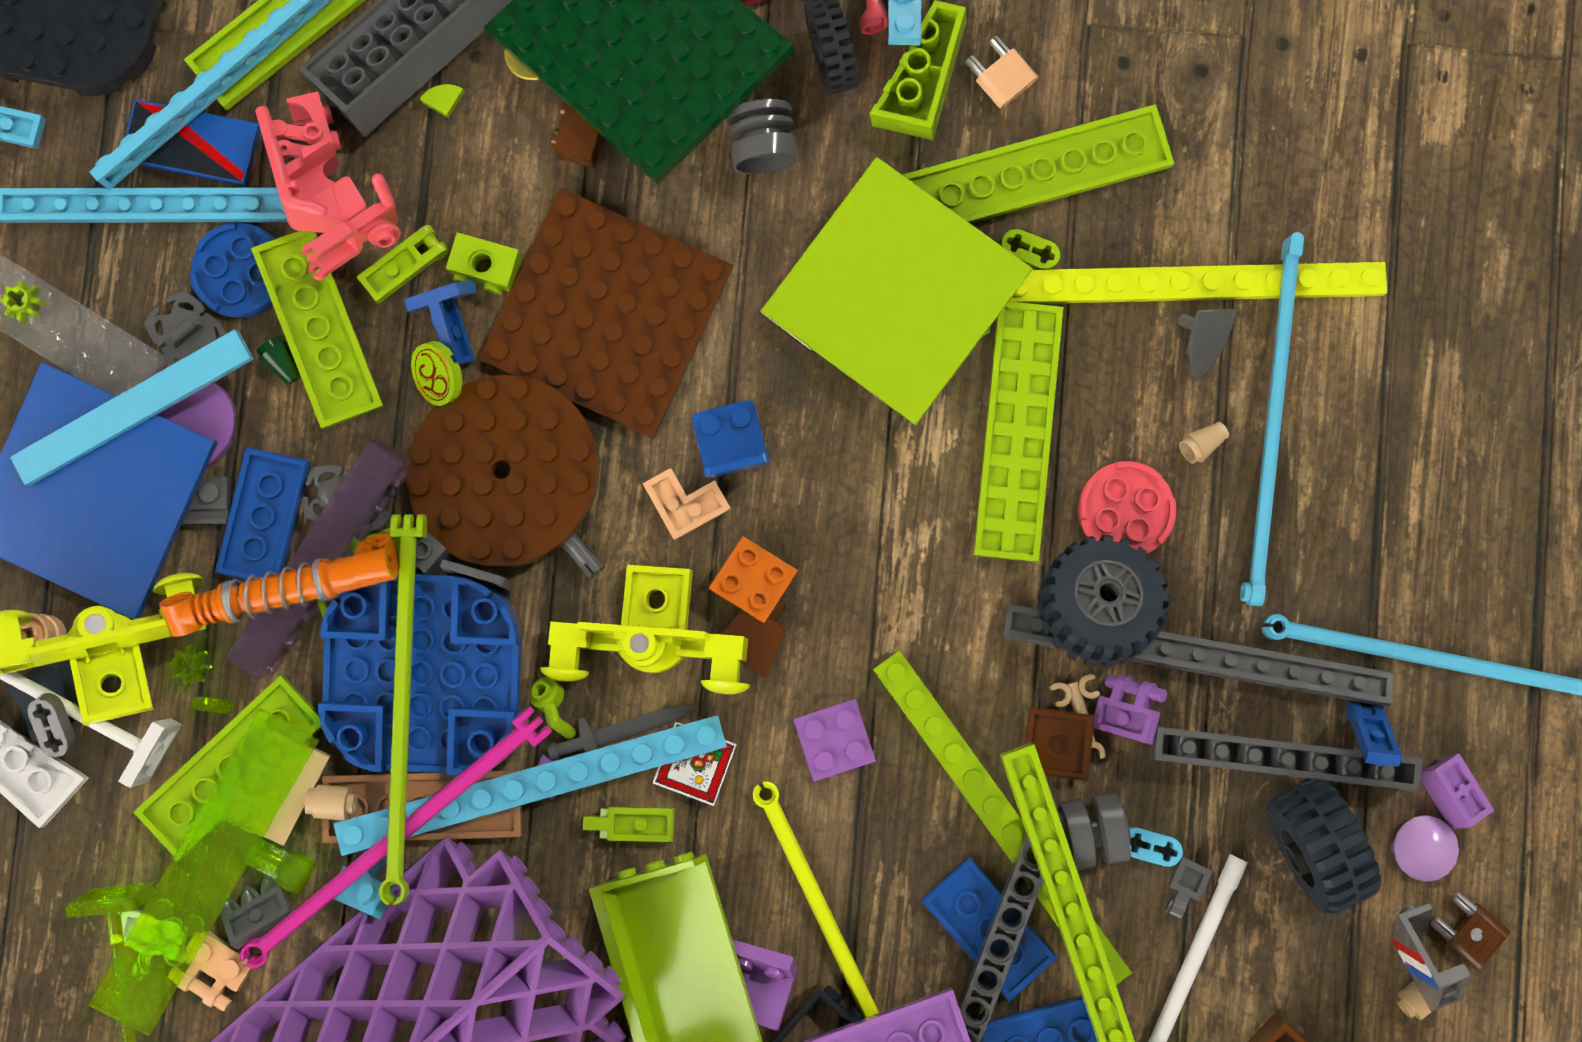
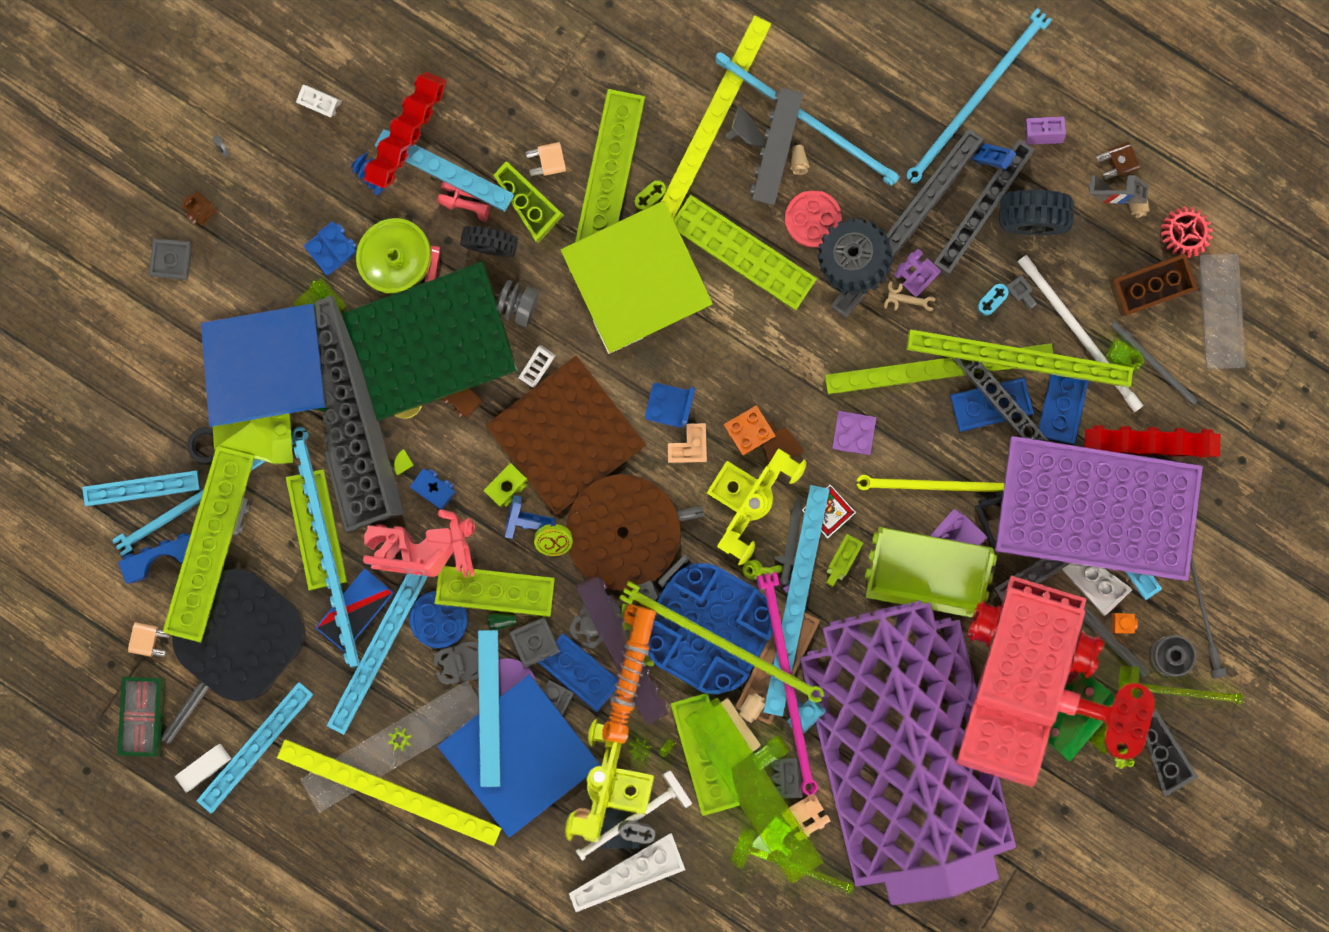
camera: 60 degrees left, 0 degrees up
lime plate [357,225,449,304] -> none
reddish brown tile [1025,707,1096,781] -> none
dark grey wheel [1057,792,1131,871] -> none
lavender dish [1390,815,1459,882] -> none
none -> blue brick [410,468,456,510]
none -> dark grey tile [510,617,560,668]
none -> white slope [518,345,556,388]
none -> dark grey brick [750,87,803,205]

